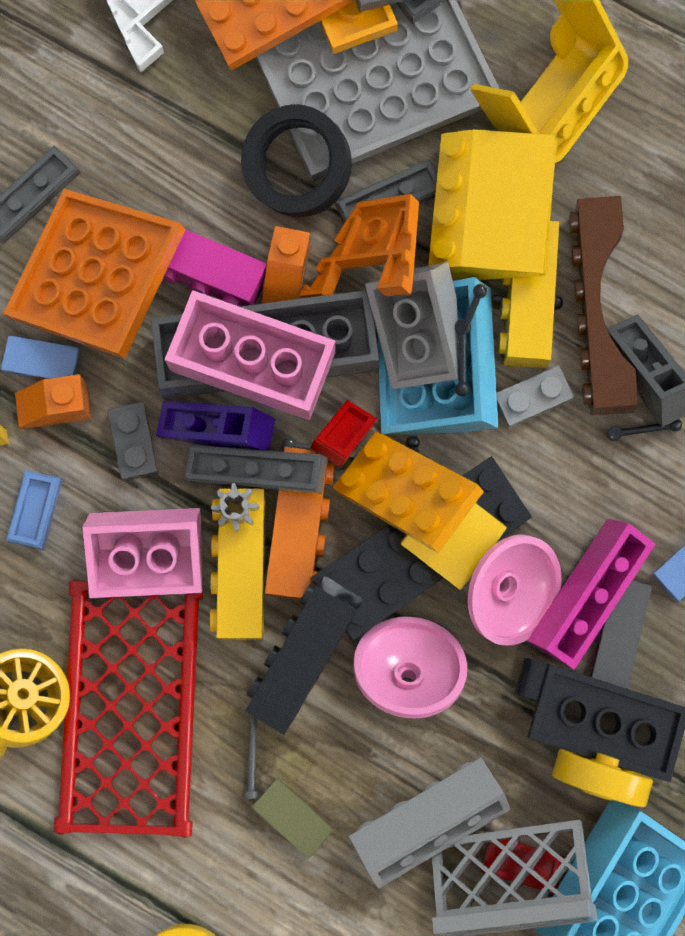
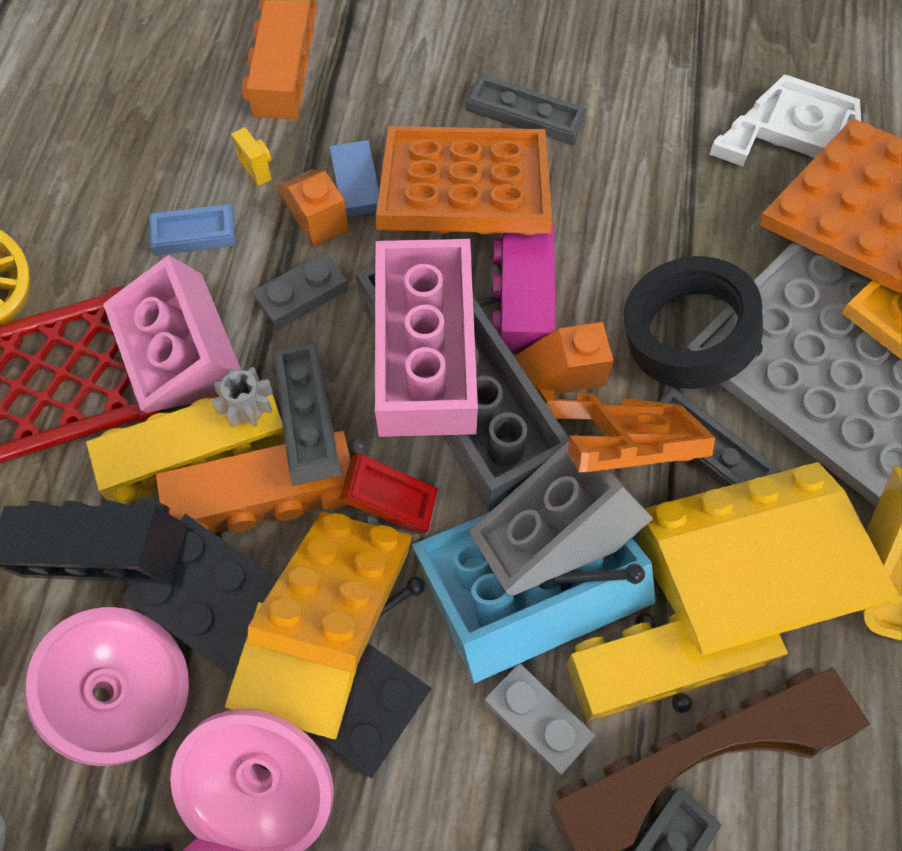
camera: 70 degrees right, 15 degrees down
dark purple slope [156,401,276,451] -> none
black hinge [455,319,471,397] -> none

